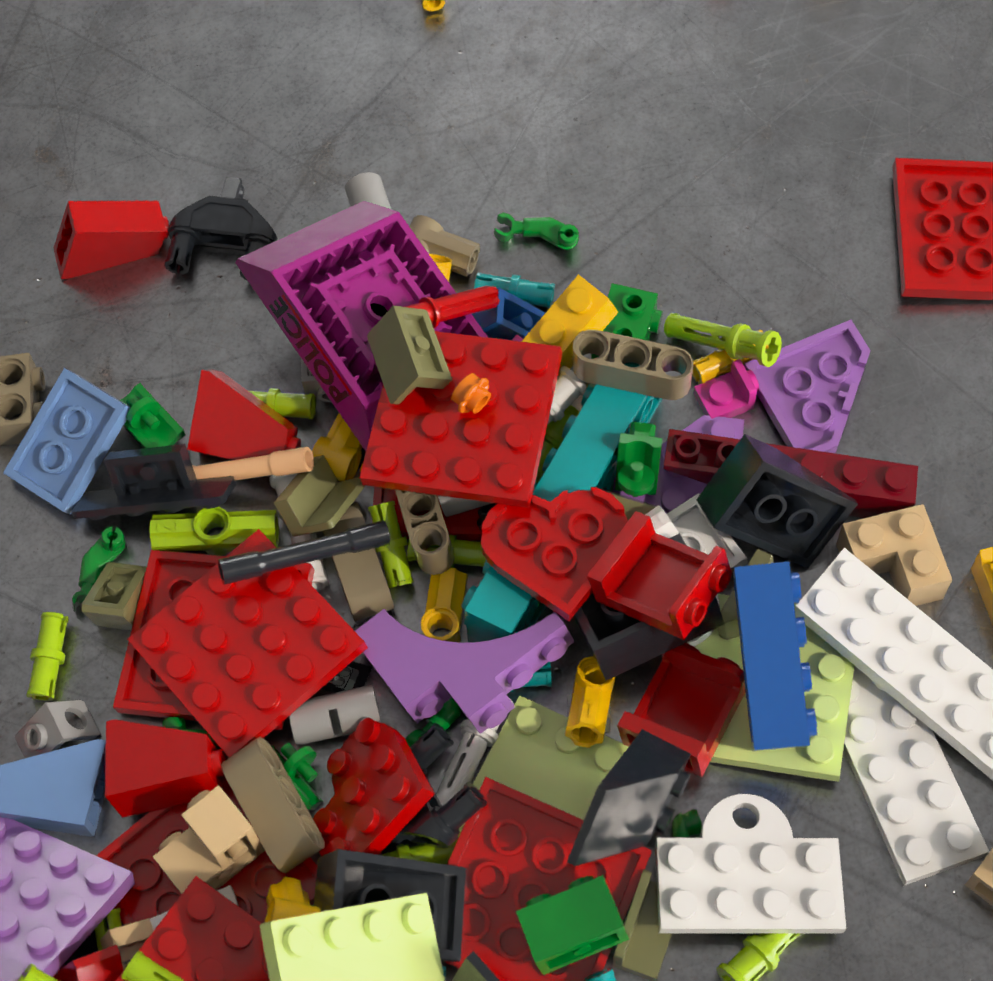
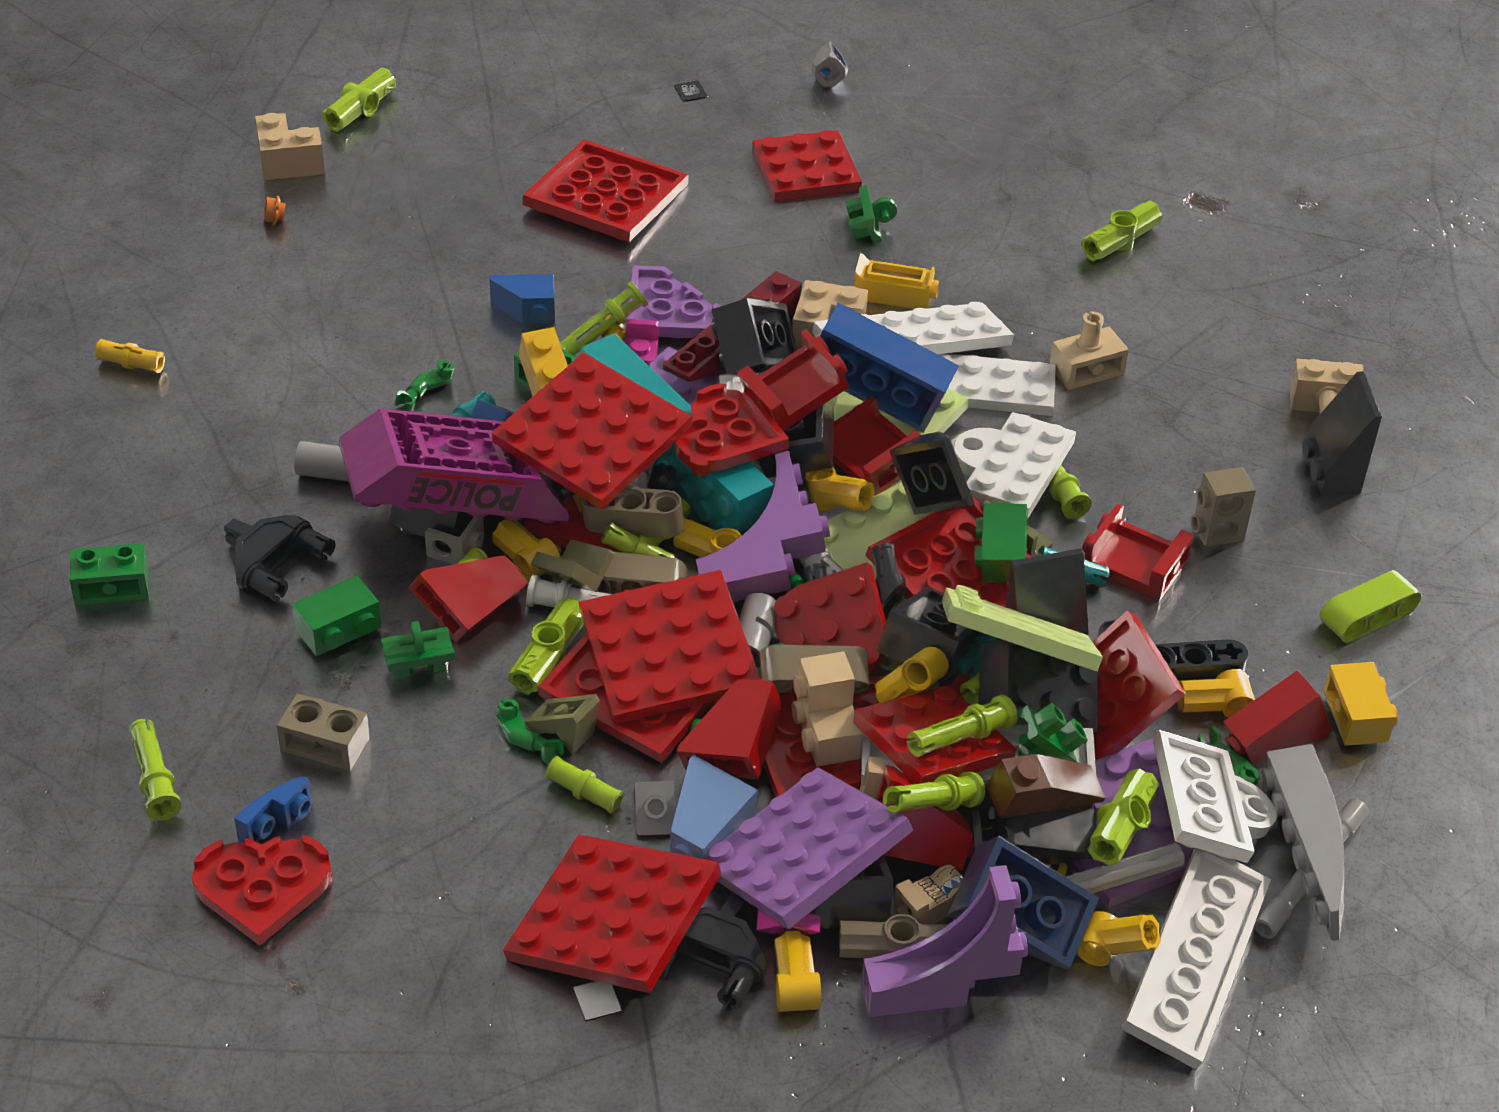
camera: 70 degrees left, 20 degrees down
medium blue plate [3,368,131,514] -> none
red slope [53,201,169,279] -> none
black bracket [72,444,236,520] -> none
light nougat piece [192,447,314,481] -> none
black piece [218,520,390,585] -> none
olive panel [367,306,452,404] -> none
red axle [404,286,500,328] -> none
orange plate [451,373,491,413] -> none
dark tan beam [573,329,693,400] -> none
green hips [615,422,663,497] -> none
none -> green brick [69,543,149,606]
none -> green brick [292,575,381,656]
none -> blue slope [489,274,555,324]

